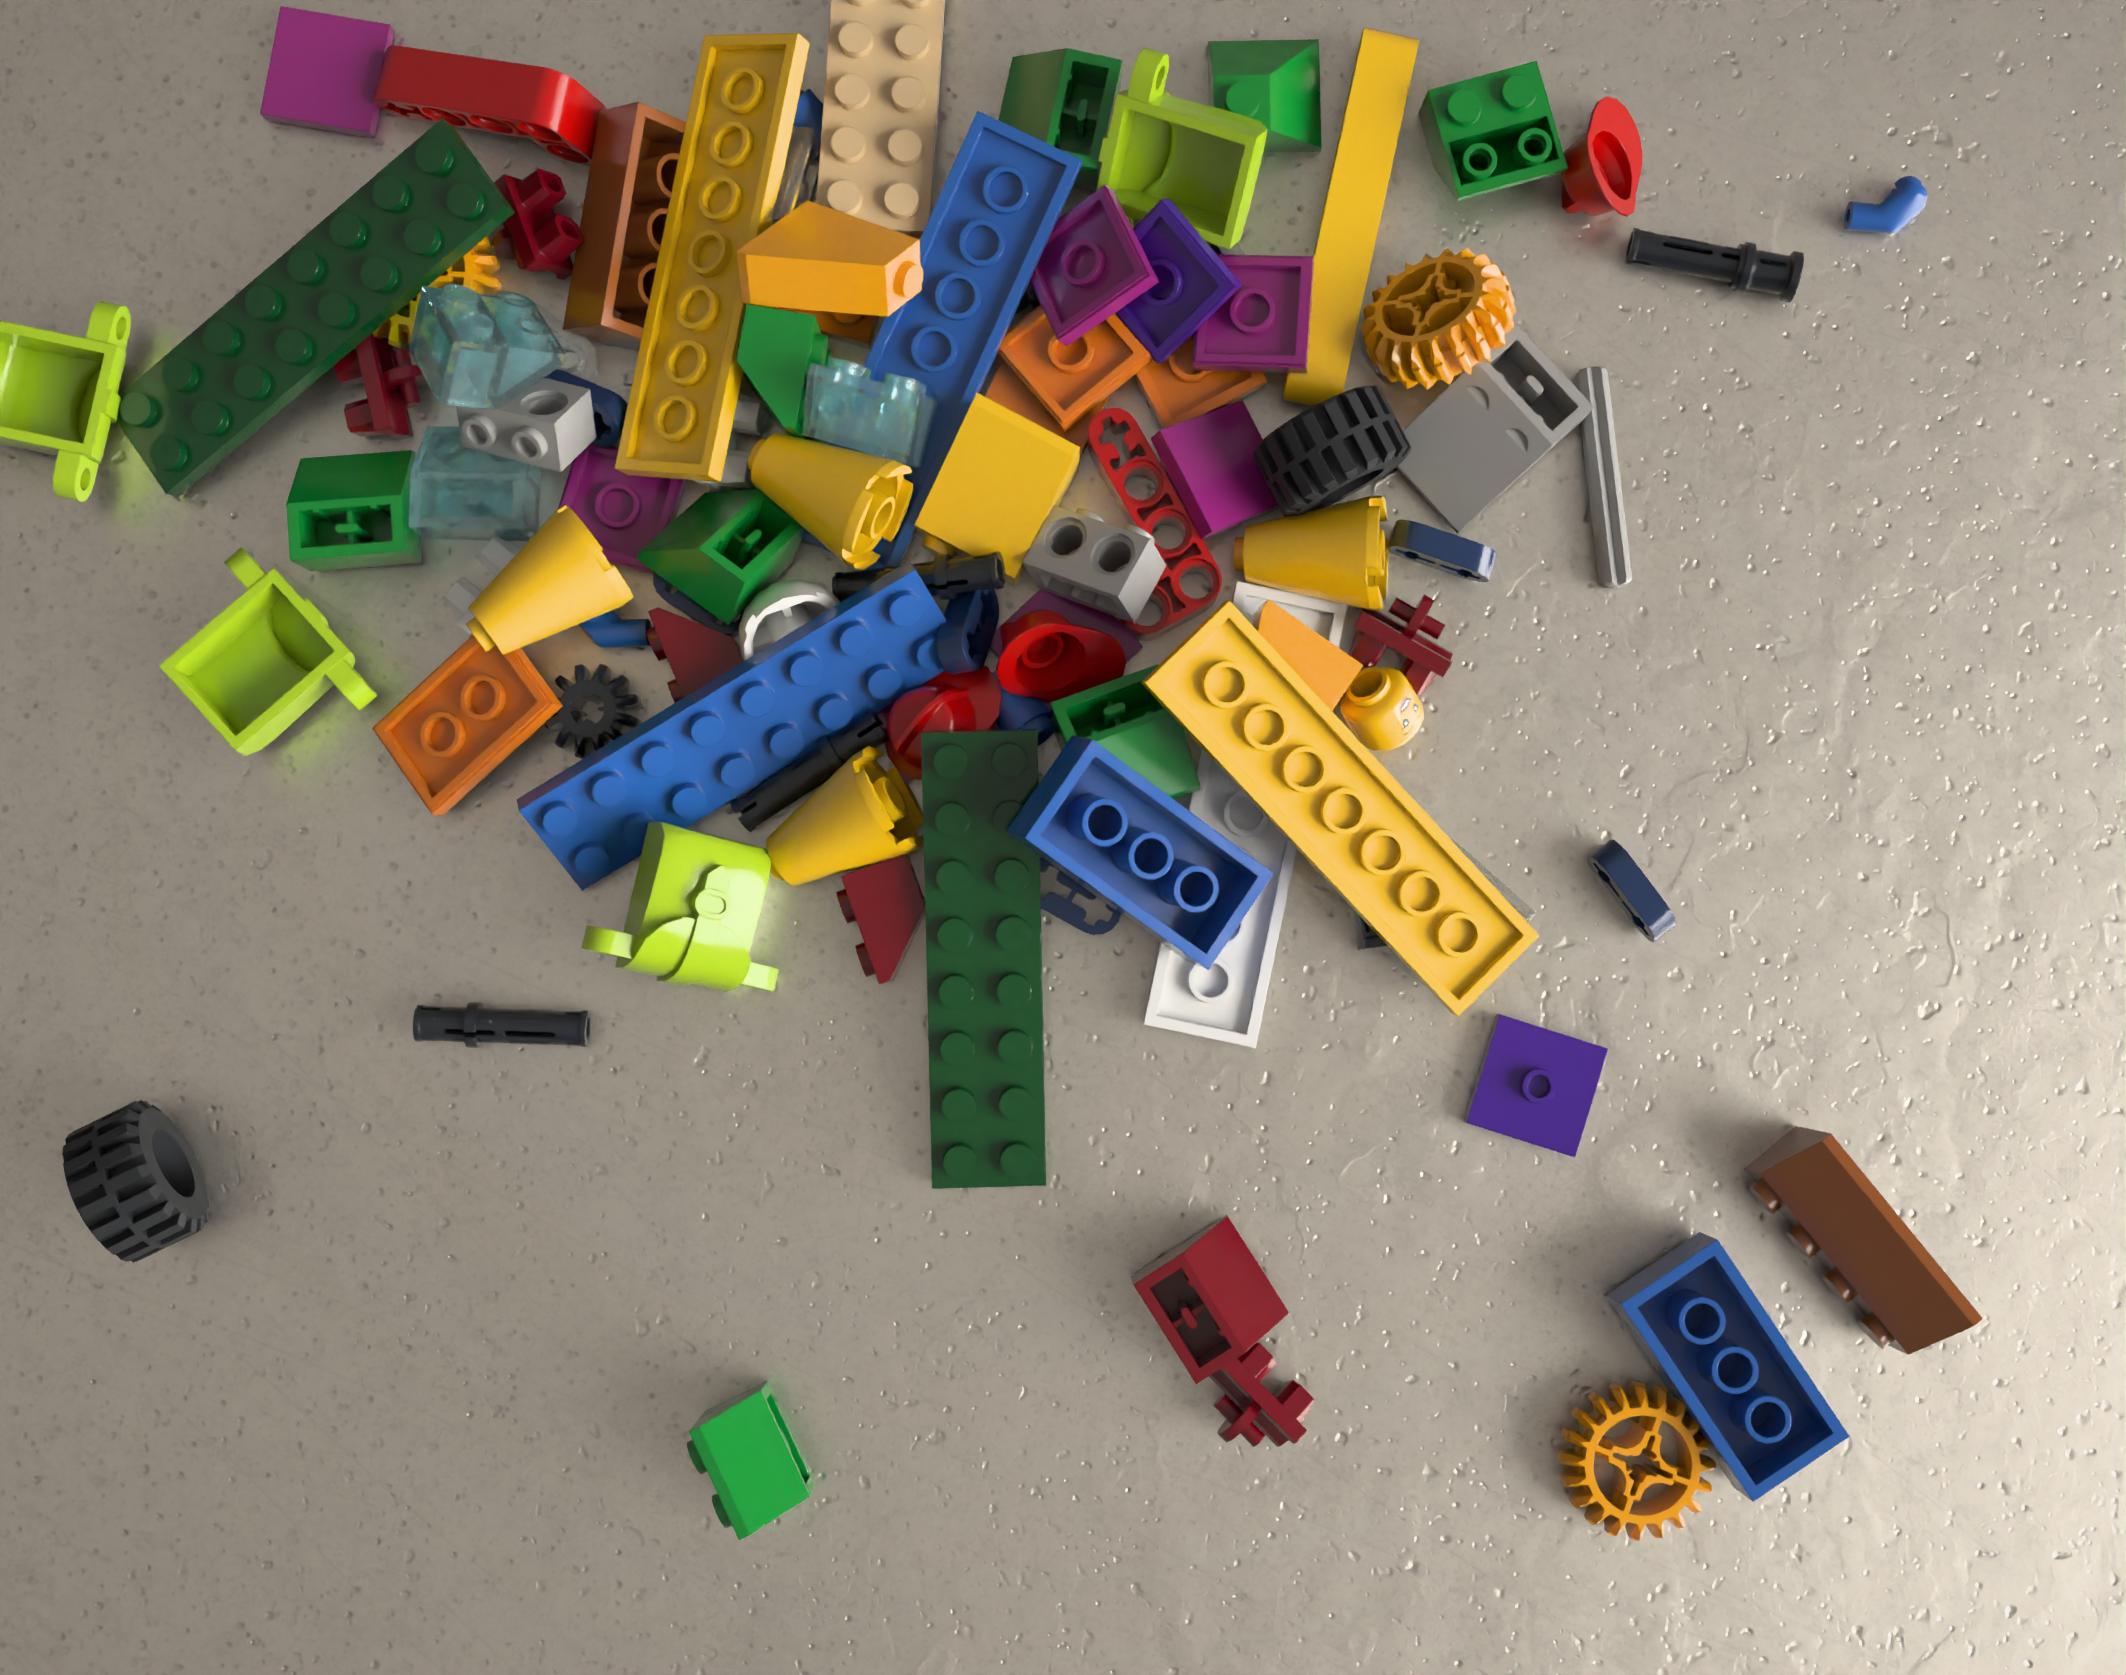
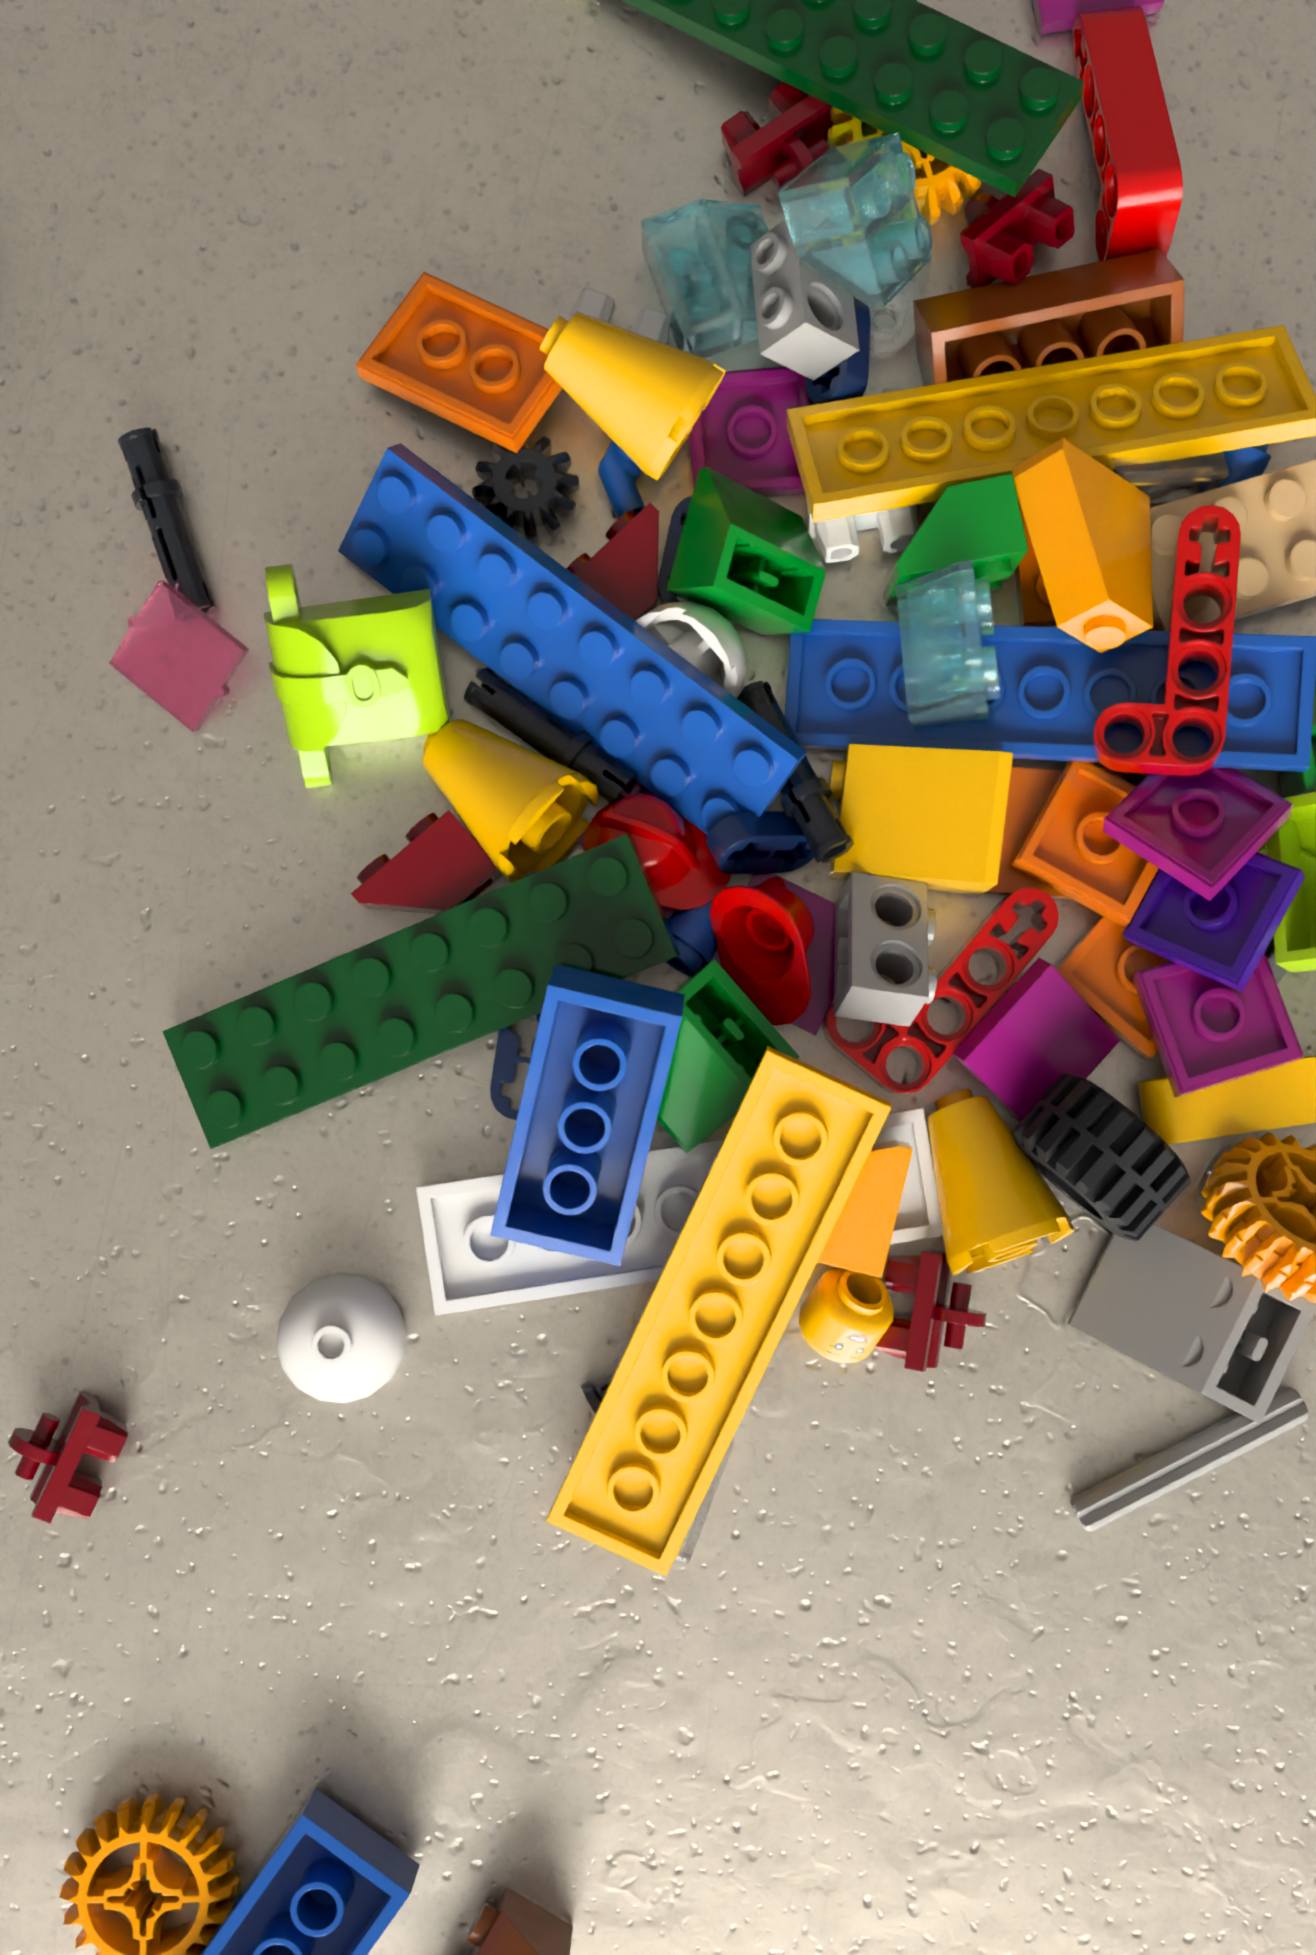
camera: 75 degrees right, 0 degrees up
lime piece [159,547,378,756] -> none
green slope [286,450,422,571] -> none
yellow cone [748,433,913,570] -> none
dark red slope [1131,1215,1289,1384] -> none
dark blue beam [1387,520,1497,582] -> none
dark purple plate [1463,1014,1608,1157] -> none
dark blue beam [1588,839,1677,942] -> none
none -> clear pink piece [109,580,249,732]
none -> white cylinder [276,1272,408,1403]
none -> red beam [1093,505,1241,776]

